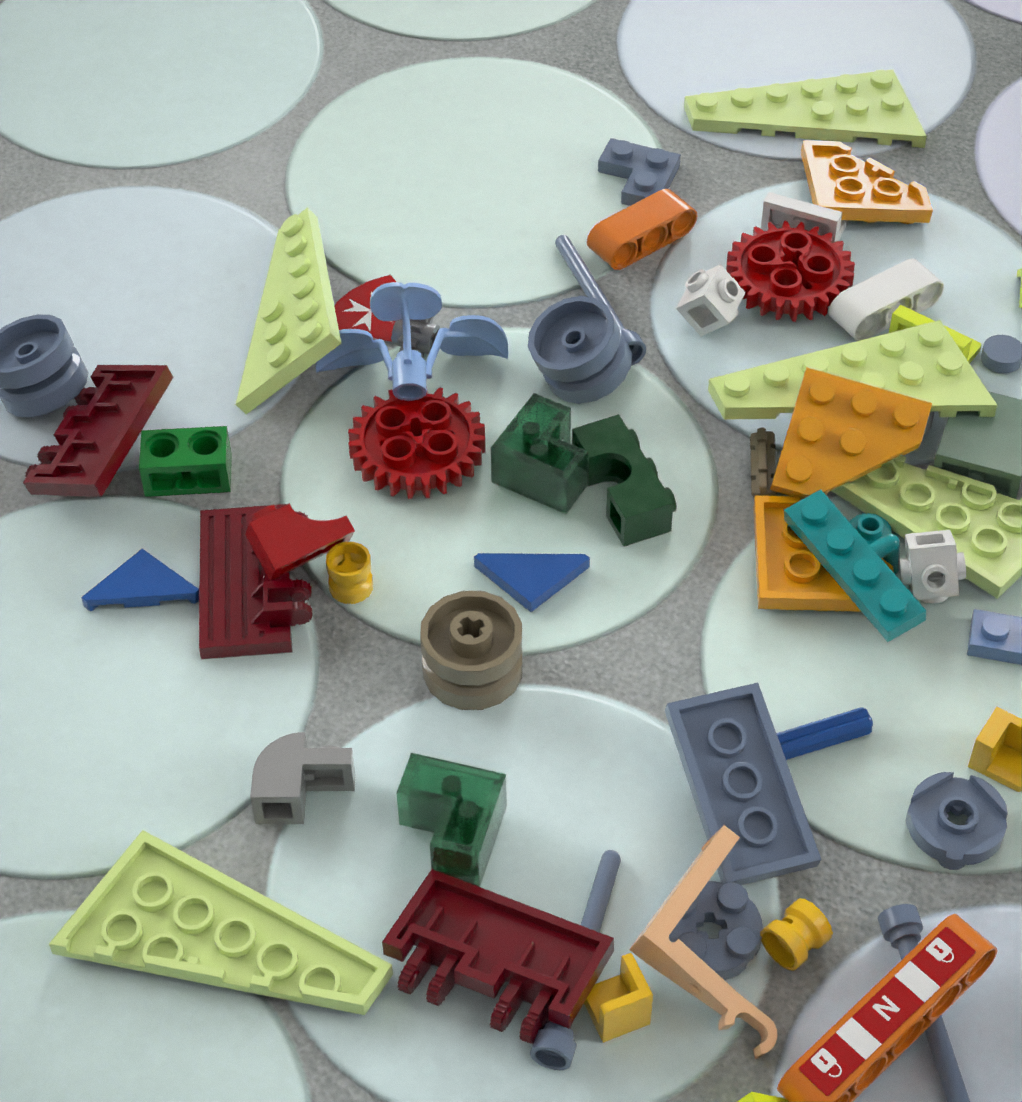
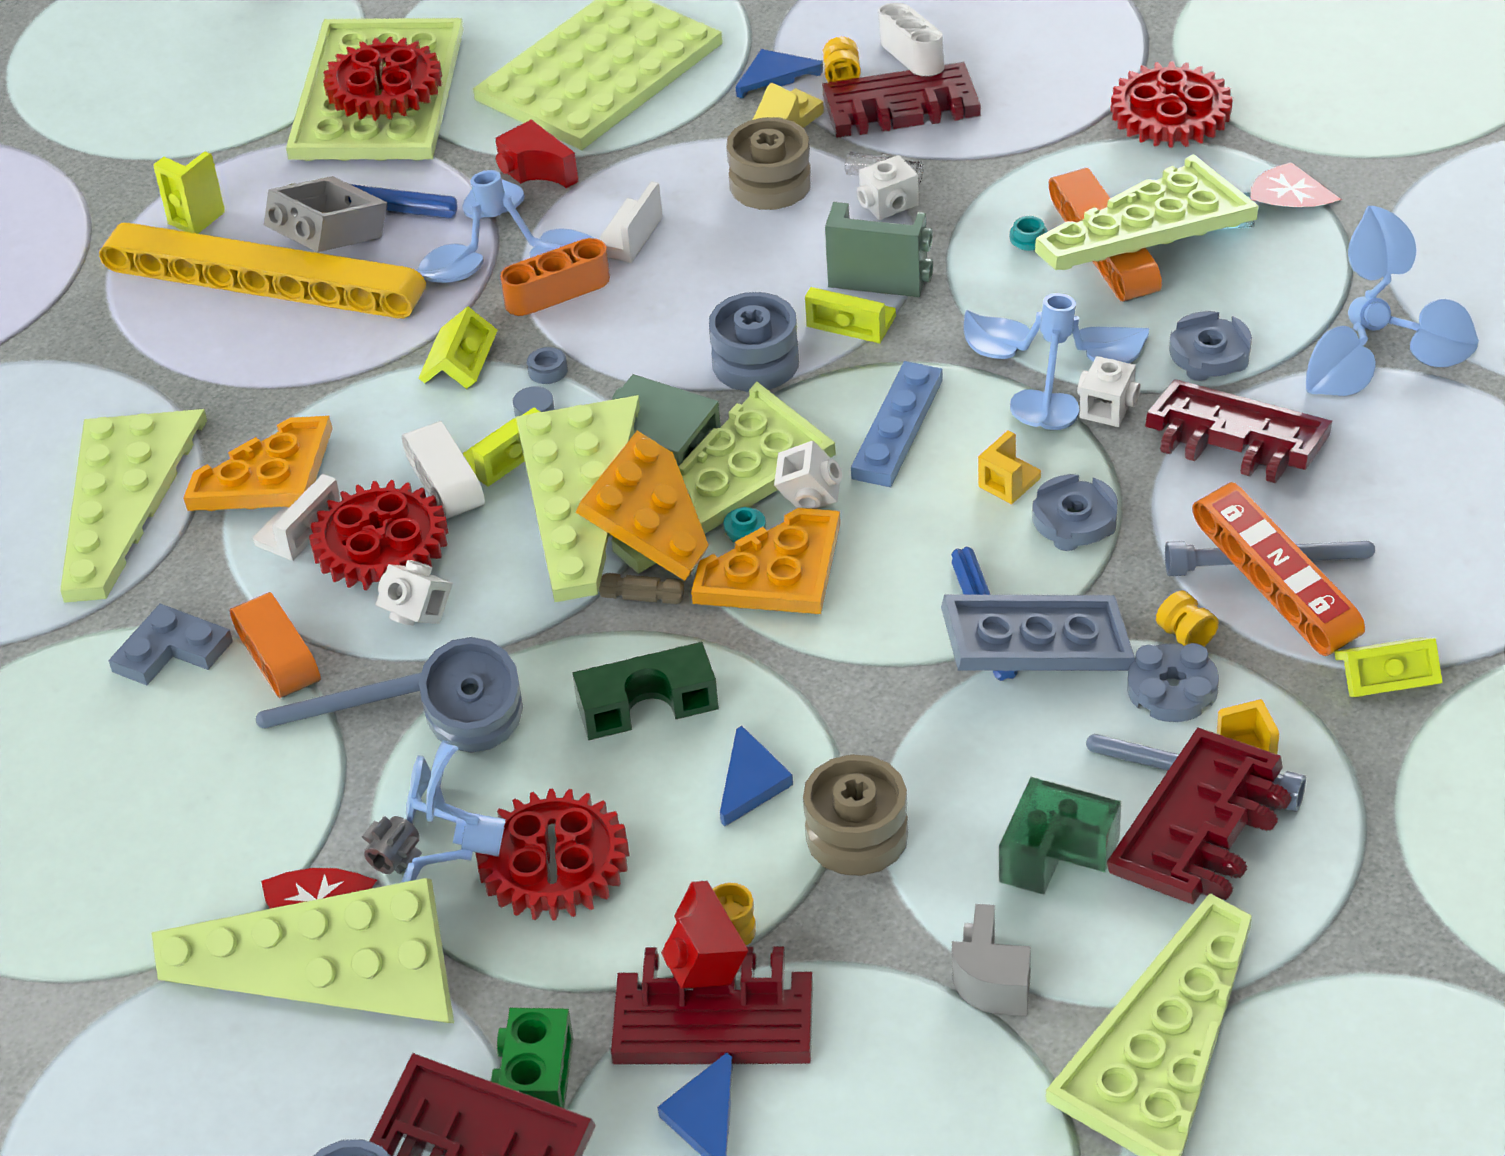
camera: 80 degrees left, 5 degrees down
clear green brick [491,393,588,514] -> none
light nougat hinge [629,825,777,1059] -> none
teal plate [784,489,926,642] -> none

